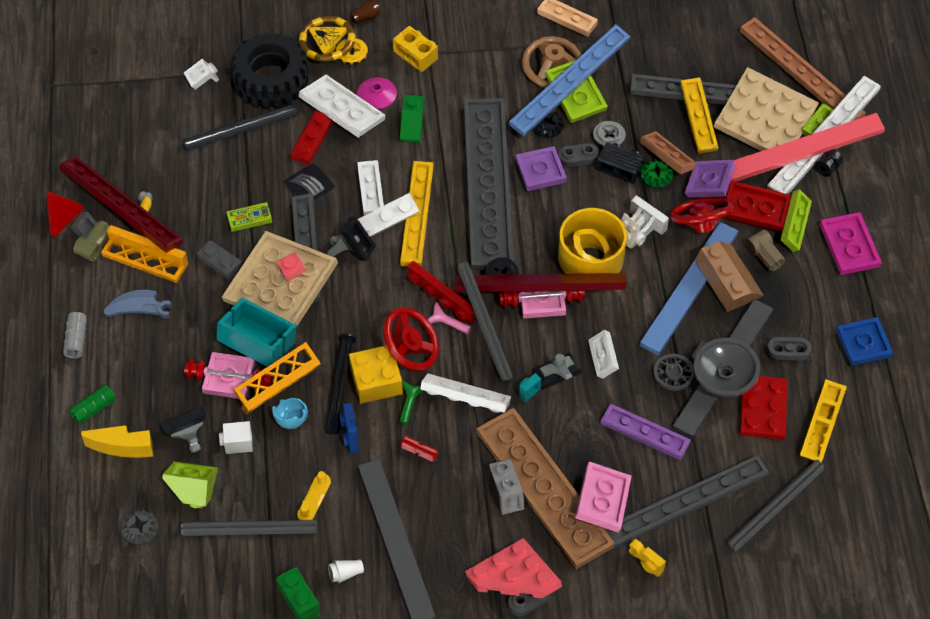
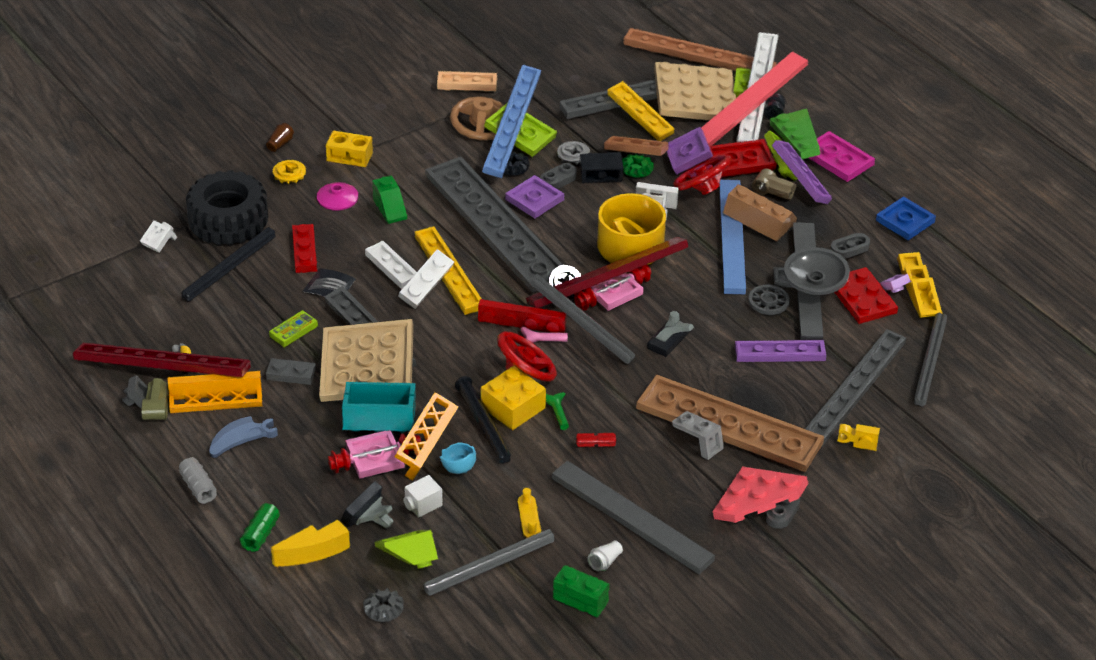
camera: 30 degrees left, 15 degrees down
red piece [46,192,83,237] -> none
coral plate [277,252,306,281] -> none
piece [298,16,356,62] -> none
white tile [299,75,385,138] -> none
black piece [327,217,376,261] -> none
blue wing [339,403,359,454] -> none
white plate [420,373,511,413] -> none
teal plate [519,373,541,403] -> none
bright pink plate [575,462,631,533] -> none
white plate [588,330,619,379] -> none
none -> bright green wing [770,109,820,159]
none -> medium lavender tile [772,140,832,204]
none -> lavender plate [880,274,911,293]

